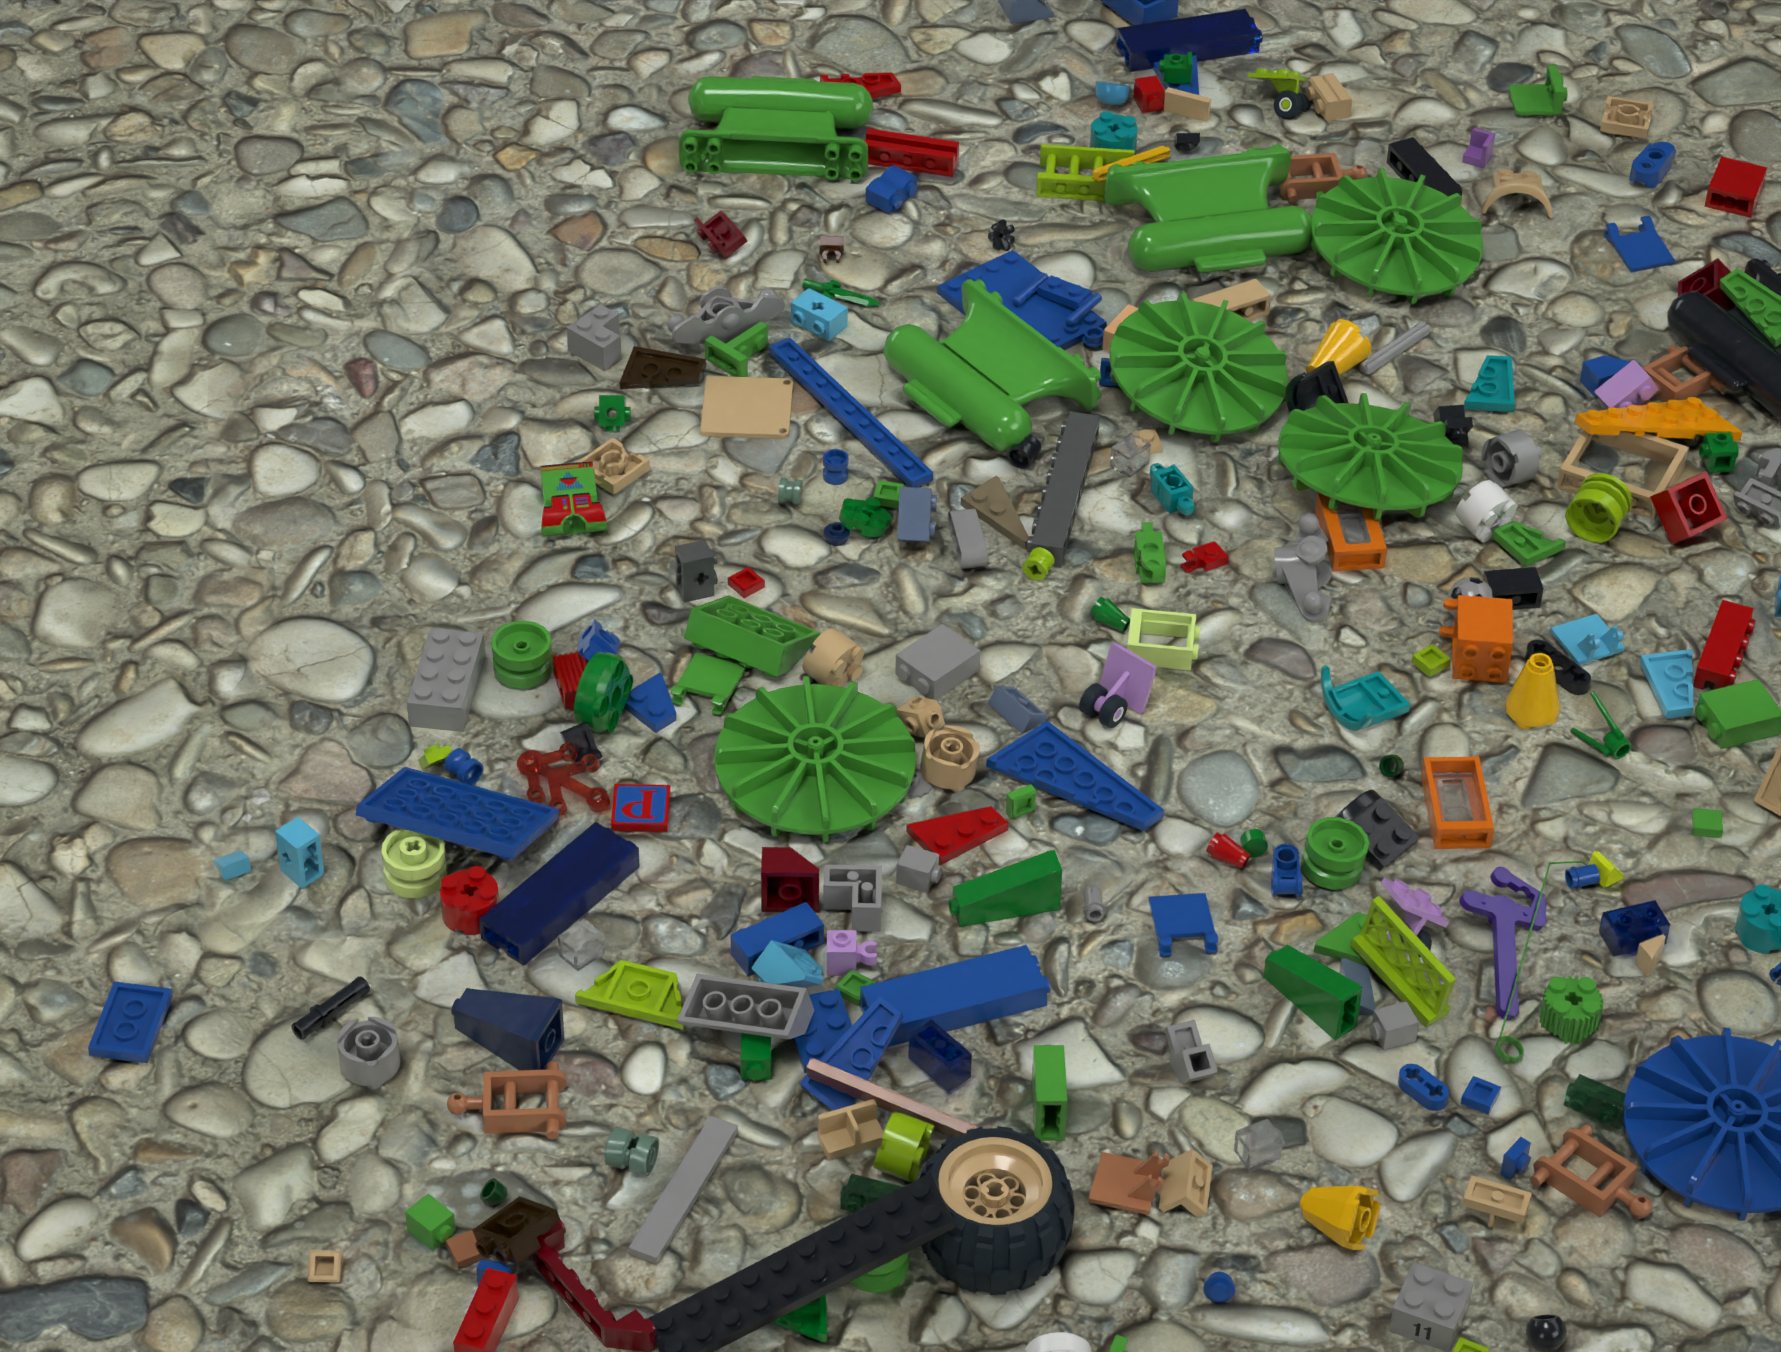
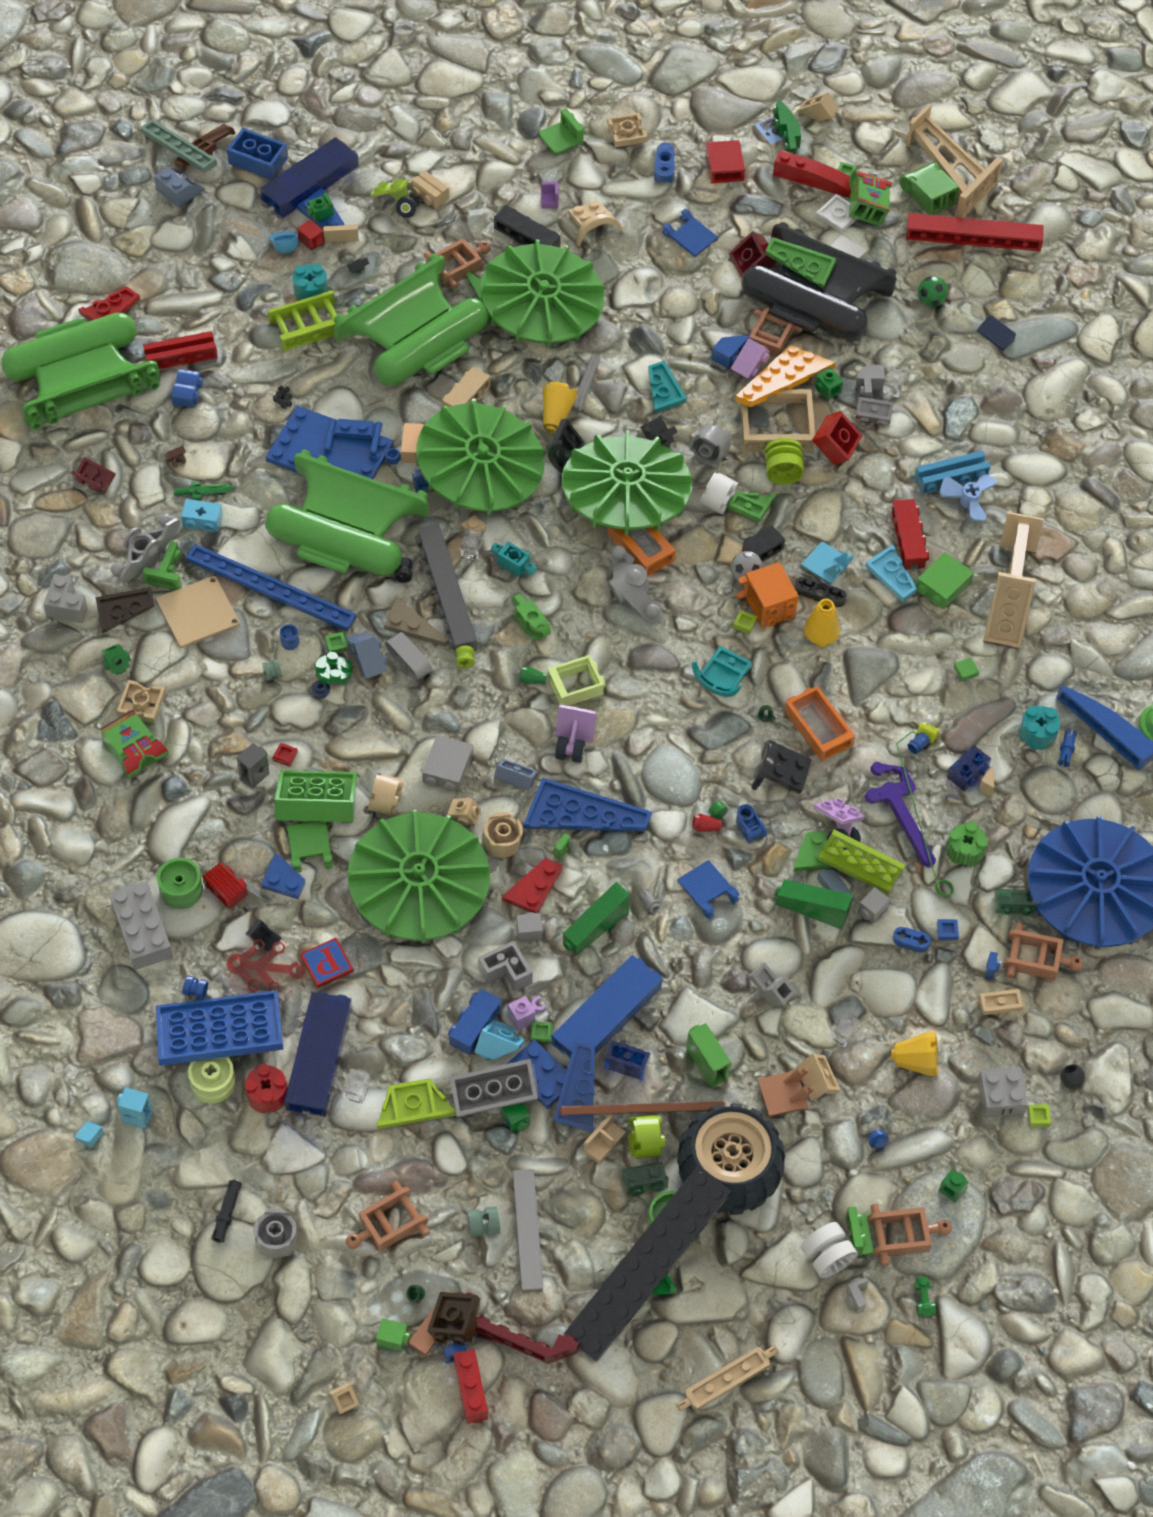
camera: 30 degrees left, 15 degrees up
blue plate [88,981,173,1063] -> none
lime plate [418,743,452,770] -> none
dark blue slope [451,988,565,1070] -> none
green piece [574,652,633,733] -> none
blue piece [578,619,620,661] -> none
dark red slope [761,847,819,913] -> none
yellow axle [1092,145,1170,182] -> none
red plate [1180,541,1229,573] -> none
bright green wheel [1300,817,1369,890] -> none
green plant [1571,691,1632,759] -> none

